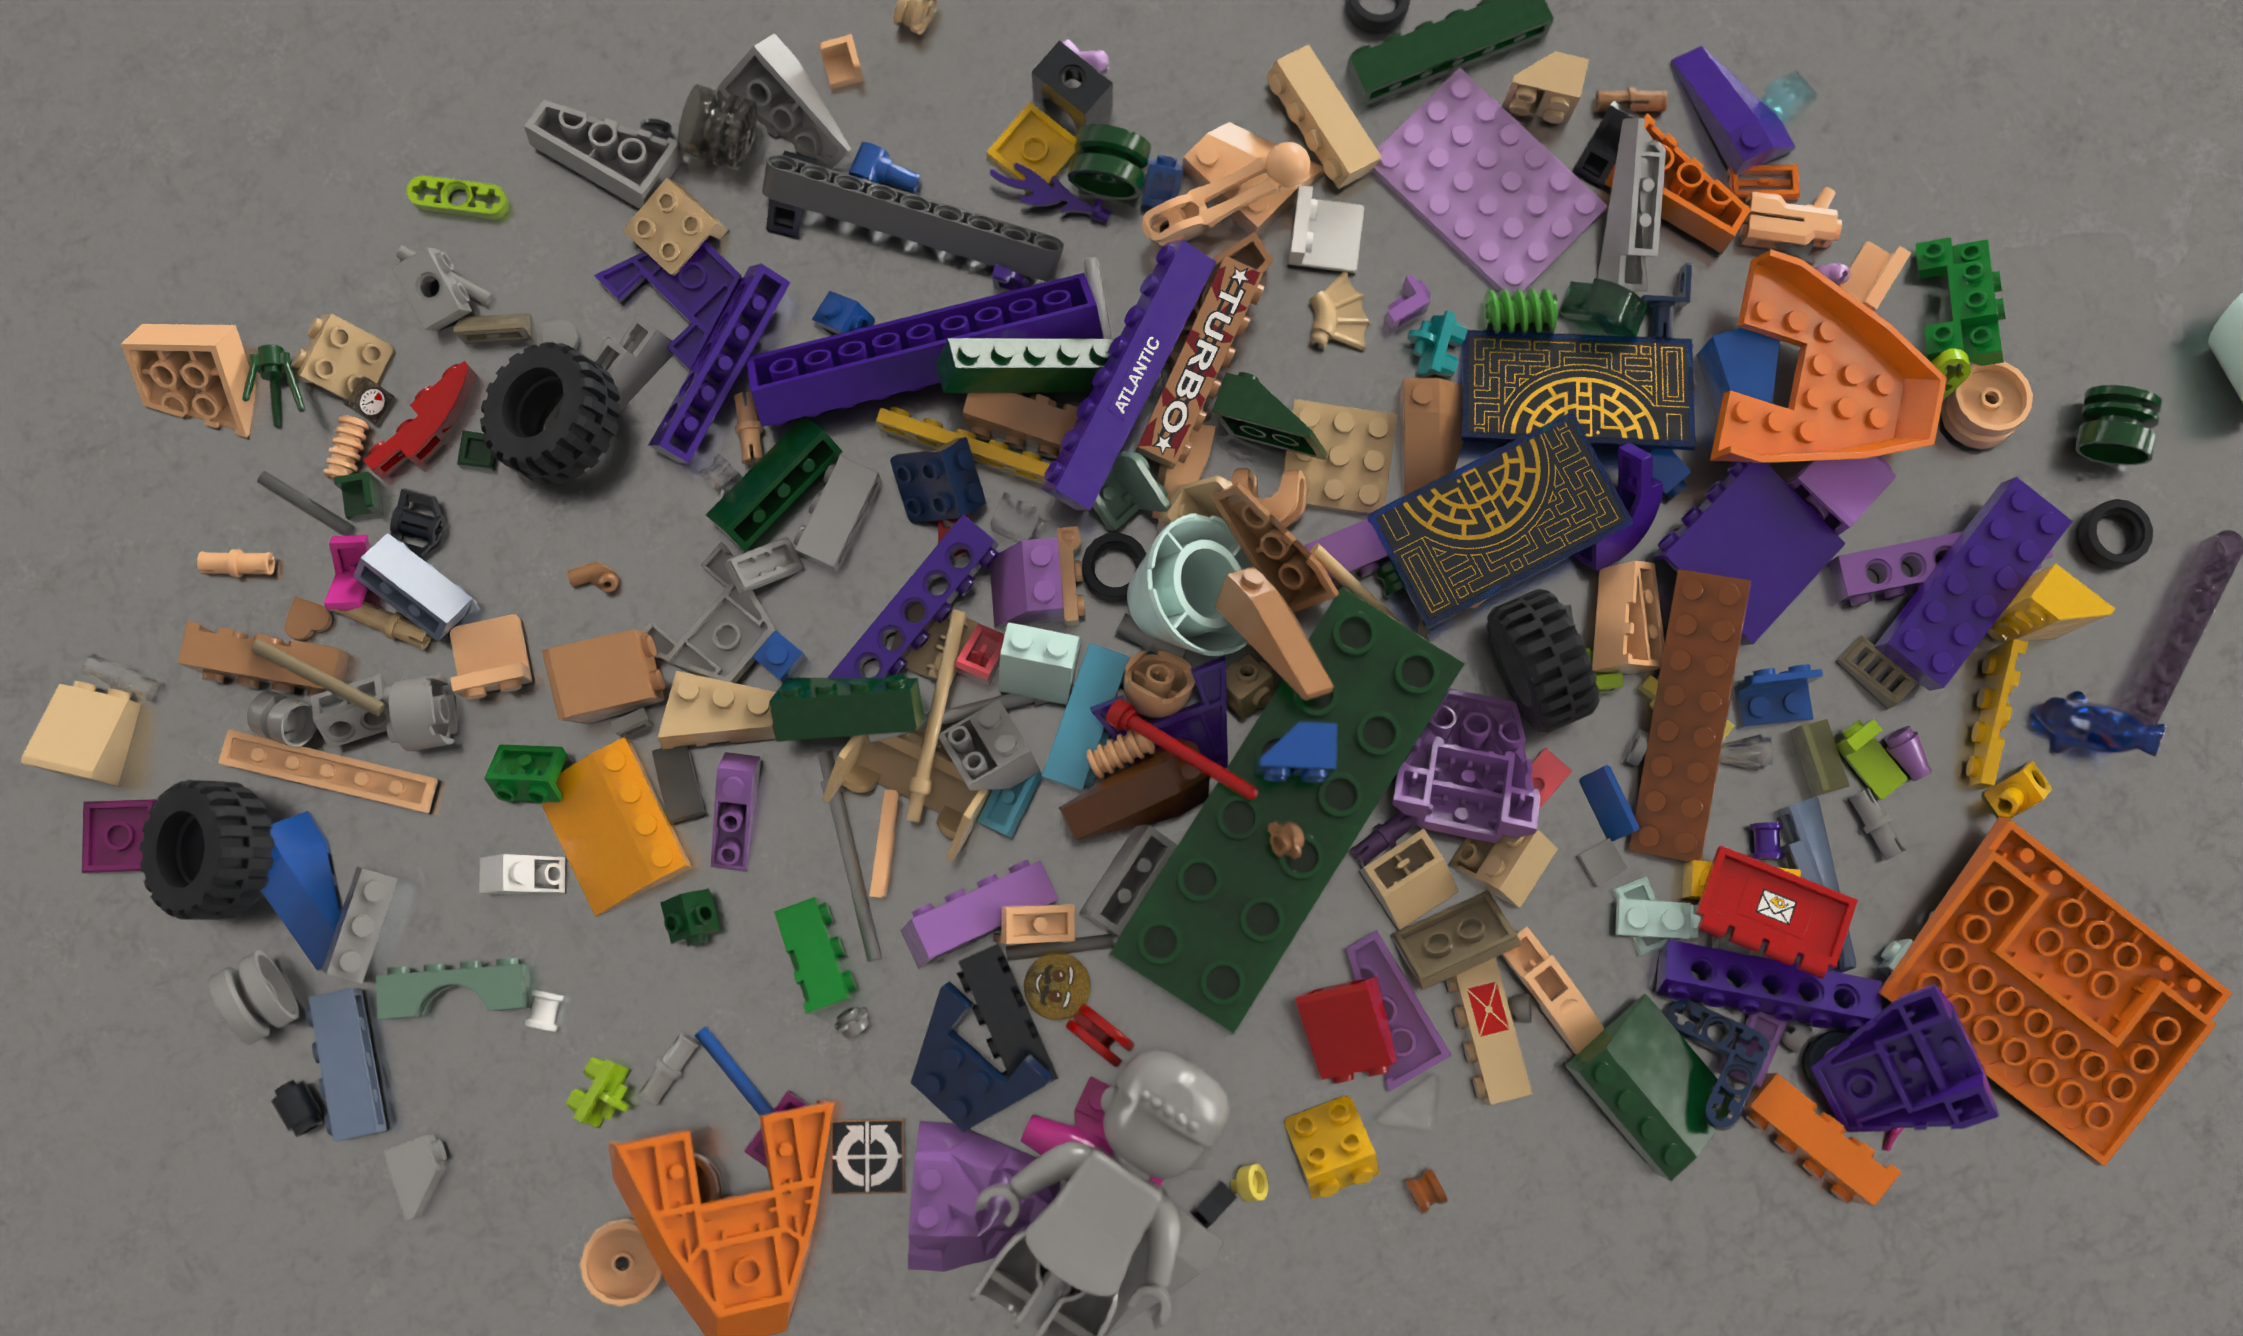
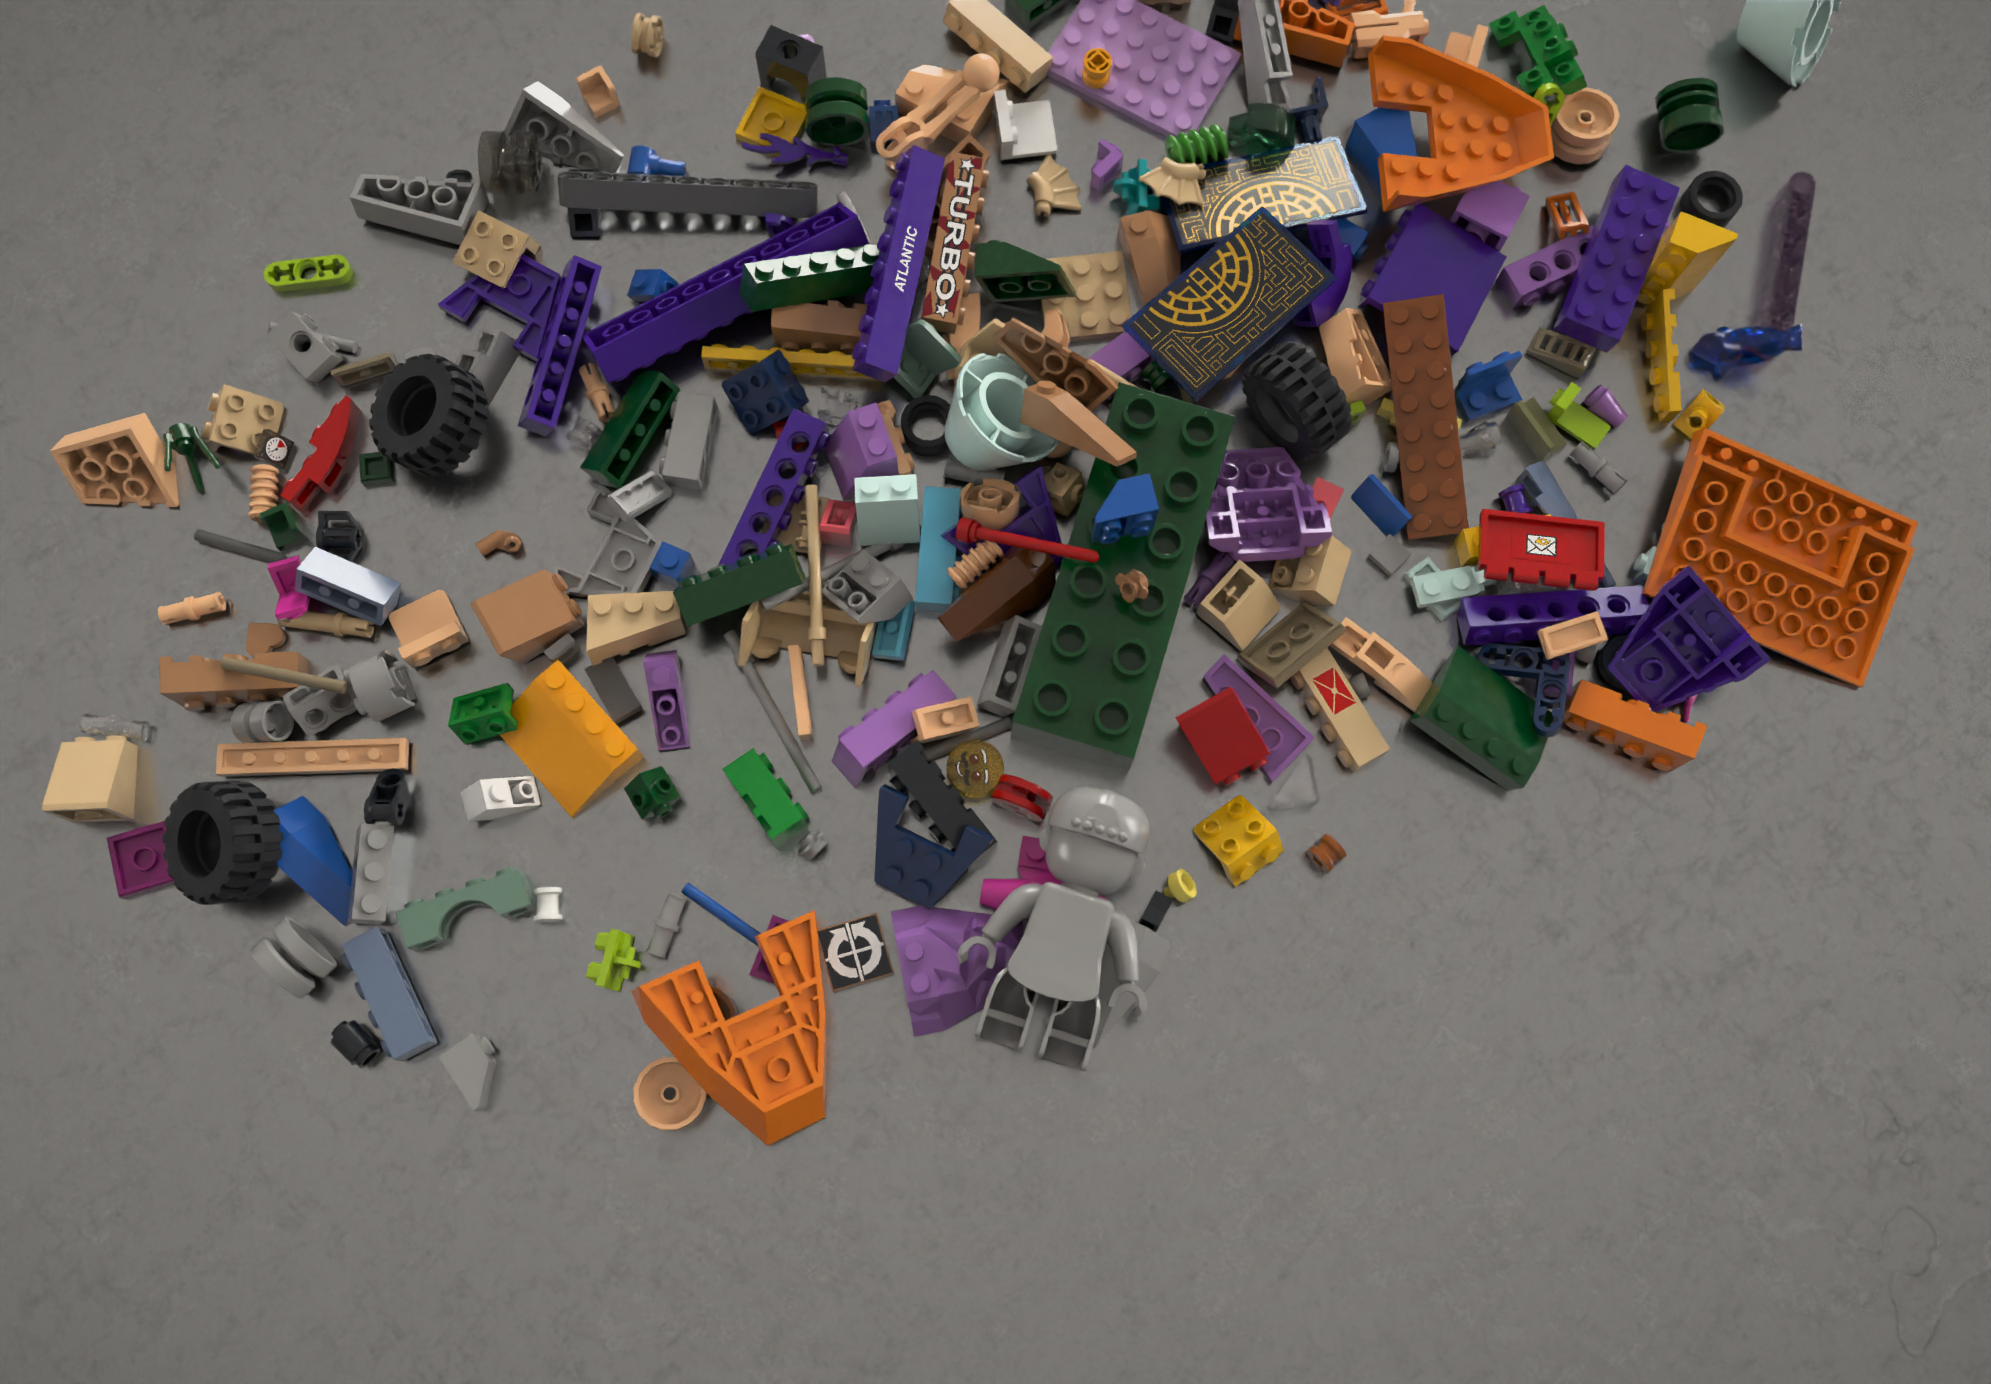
camera: 15 degrees left, 5 degrees down
none -> black piece [364,768,411,825]
none -> light orange wheel [1082,48,1112,89]
none -> tan arm [1139,157,1206,206]
none -> light nougat tile [1537,611,1608,660]
none -> orange tile [1545,192,1589,239]

